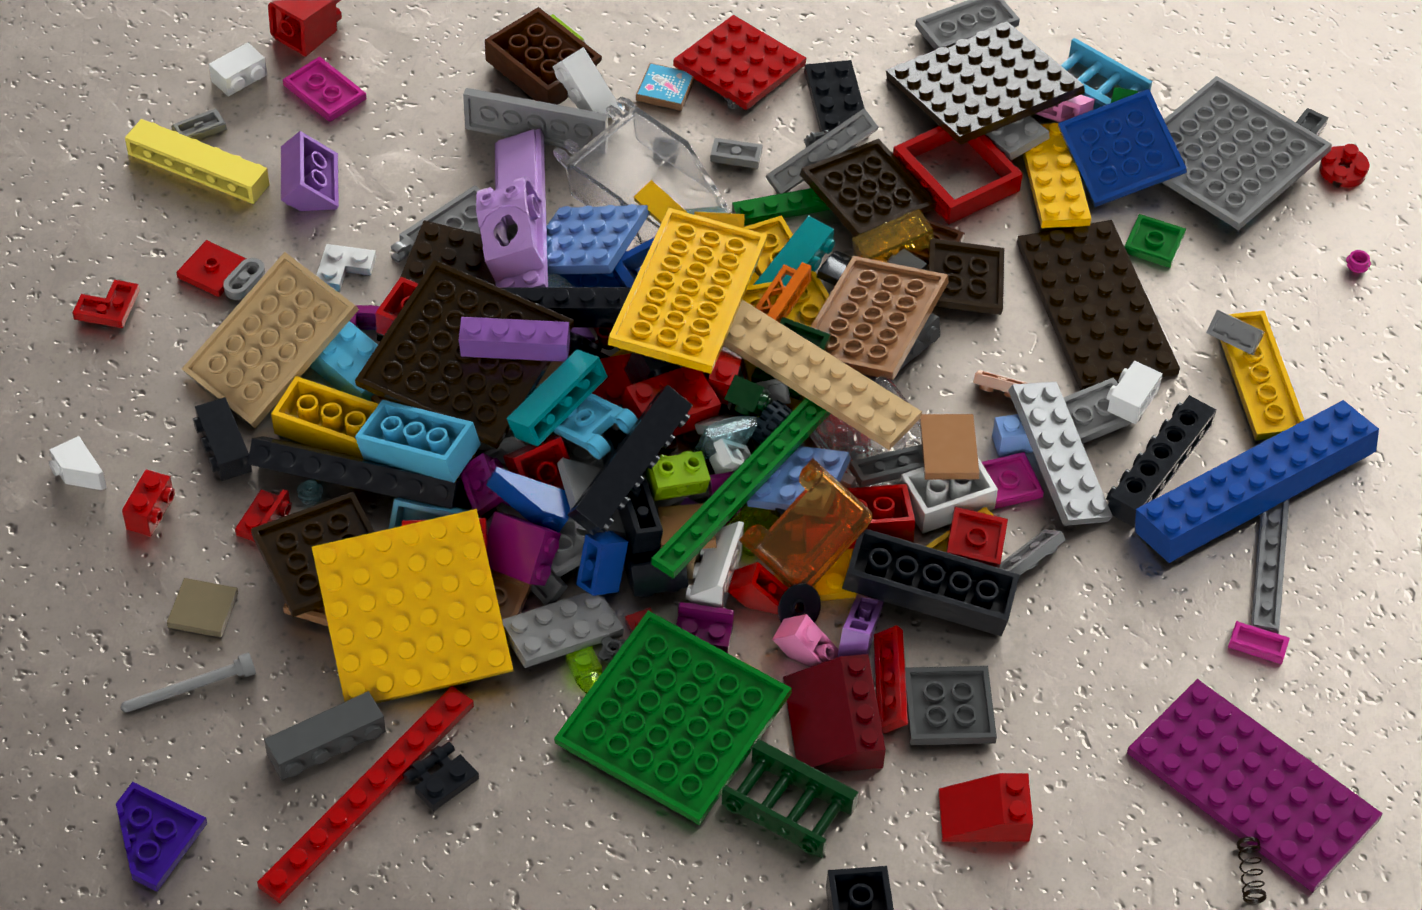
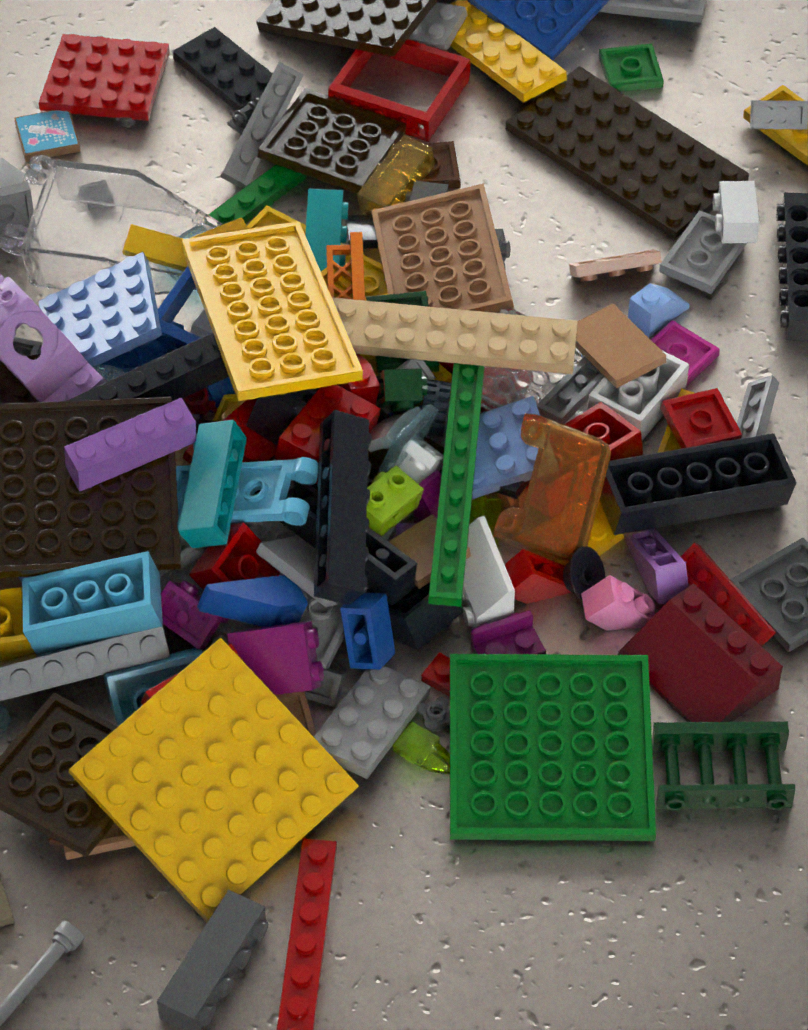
camera: 30 degrees left, 0 degrees up
black plate [403,742,479,812] -> none
light grey plate [710,138,763,169] -> none
dark brown plate [927,238,1005,315] -> none
plate [1008,382,1113,526] -> none

